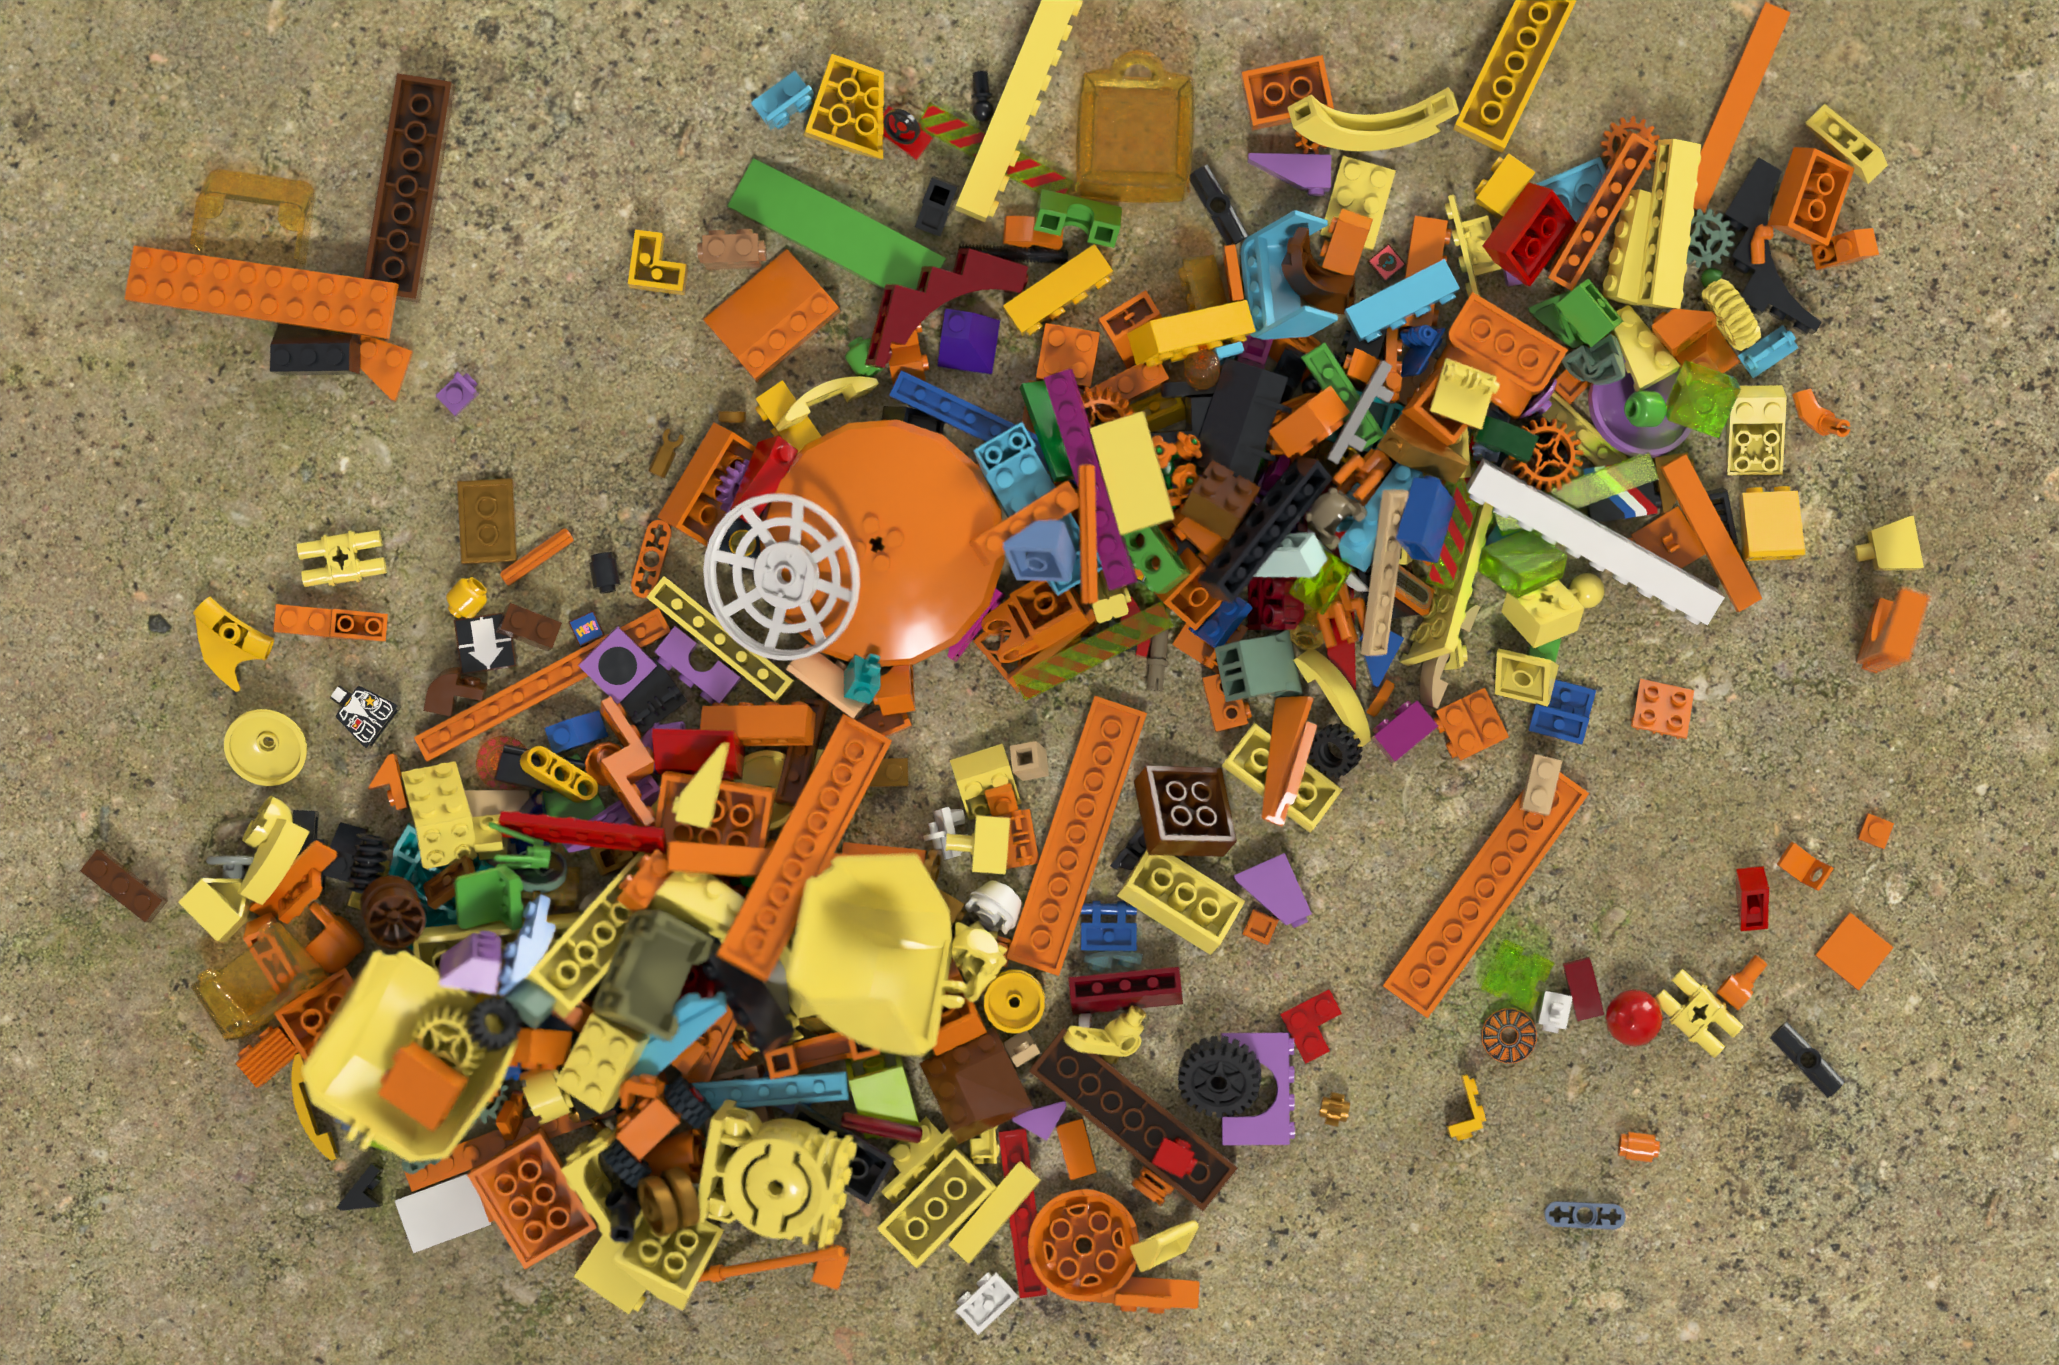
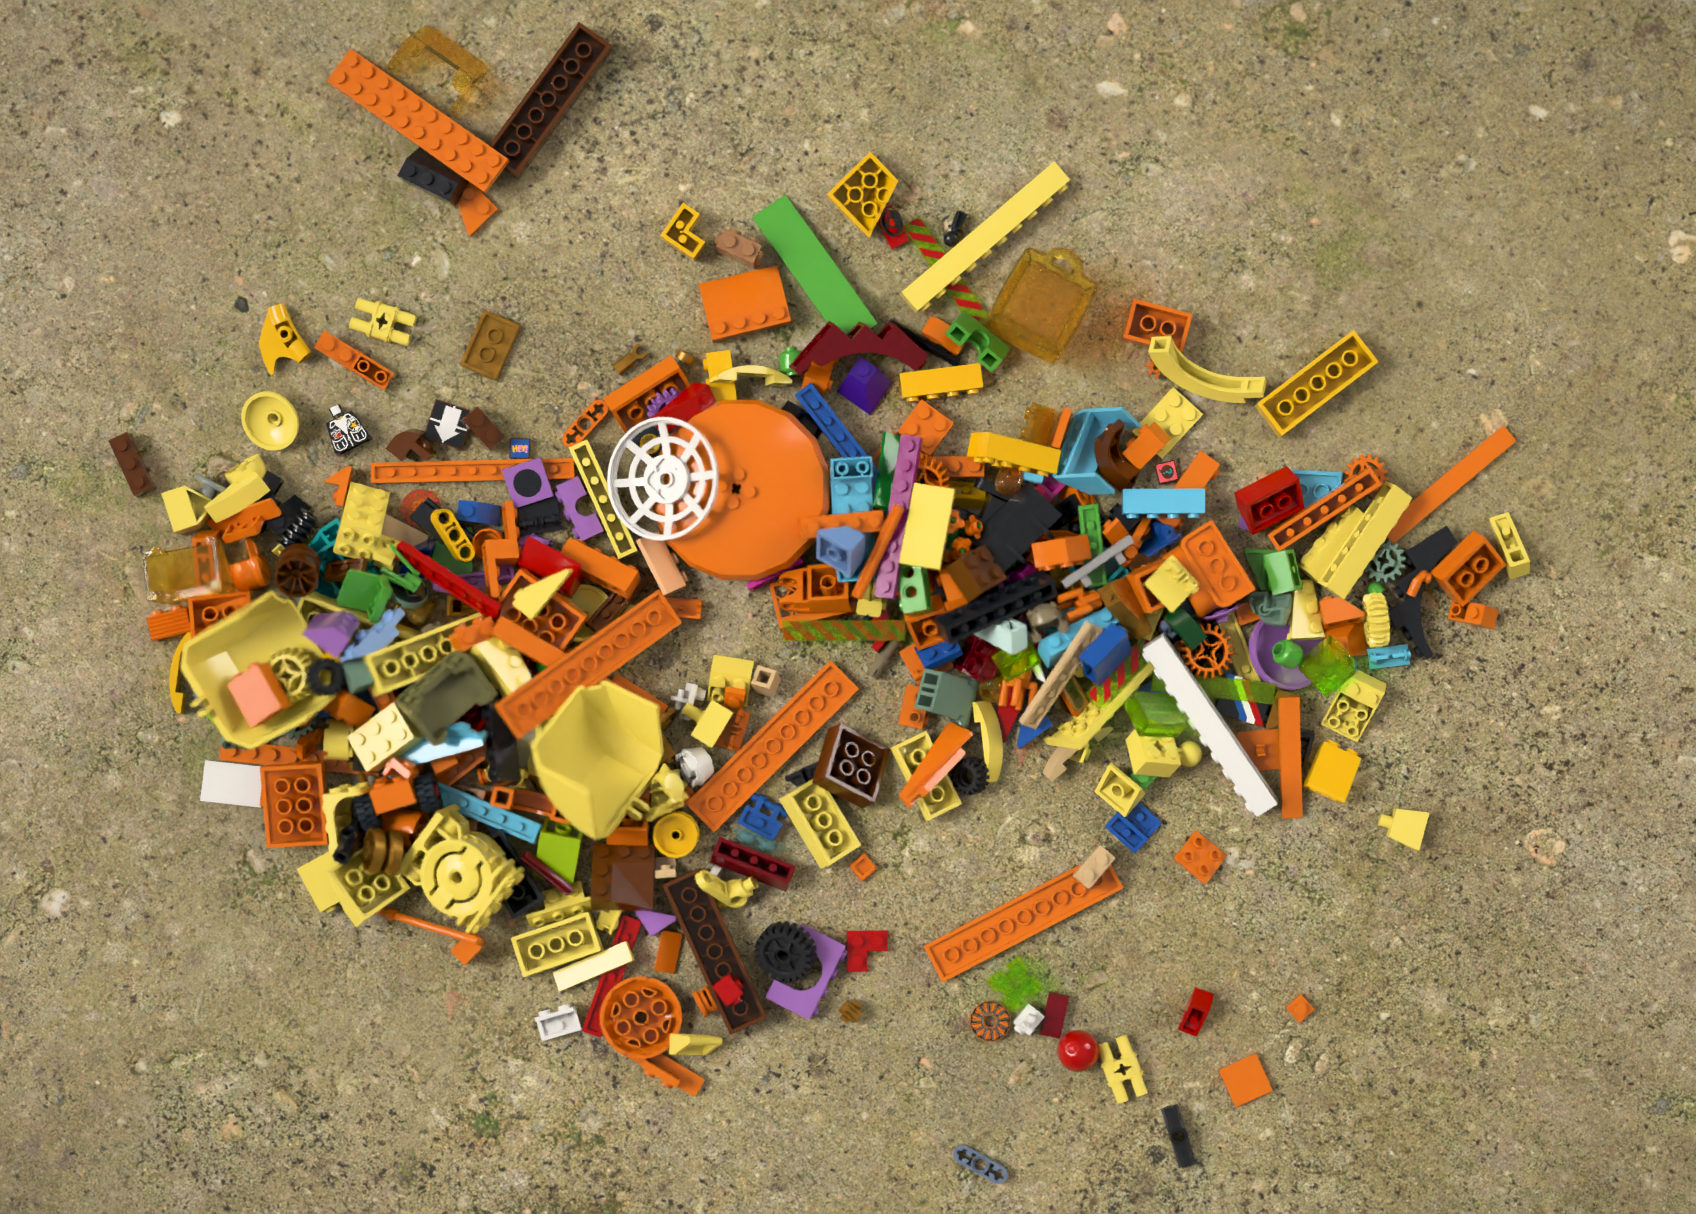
camera: 20 degrees right, 0 degrees up
black slope [336,1163,383,1211] -> none
medium lavender bracket [436,371,479,417] -> none
yellow head [446,577,487,618] -> none
orange axle [500,528,574,586] -> none
black brick [589,552,621,594] -> none
medium azure bracket [751,71,815,130] -> none
teal brick [844,653,881,704] -> none
pearl gold plate [868,758,909,787] -> none
orange arch [873,665,915,715] -> none
black brick [915,176,960,237] -> none
orange slope [1098,290,1163,369] -> none
black piece [1187,164,1249,246] -> none
medium lavender slope [1233,853,1312,928] -> none
medium lavender slope [1247,153,1331,196] -> none
orange tile [1366,679,1395,717] -> none
magenta brick [1371,701,1438,764] -> none
orange plate [1433,687,1509,761] -> none
light yellow bracket [1445,194,1503,297] -> none
yellow bracket [1446,1074,1486,1141] -> none
yellow brick [1474,153,1535,220] -> none
orange brick [1618,1132,1660,1163] -> none
orange pin [1716,955,1767,1010] -> none
orange bracket [1777,842,1834,891] -> none
orange arm [1792,389,1850,437] -> none
orange arch [1856,587,1930,674] -> none

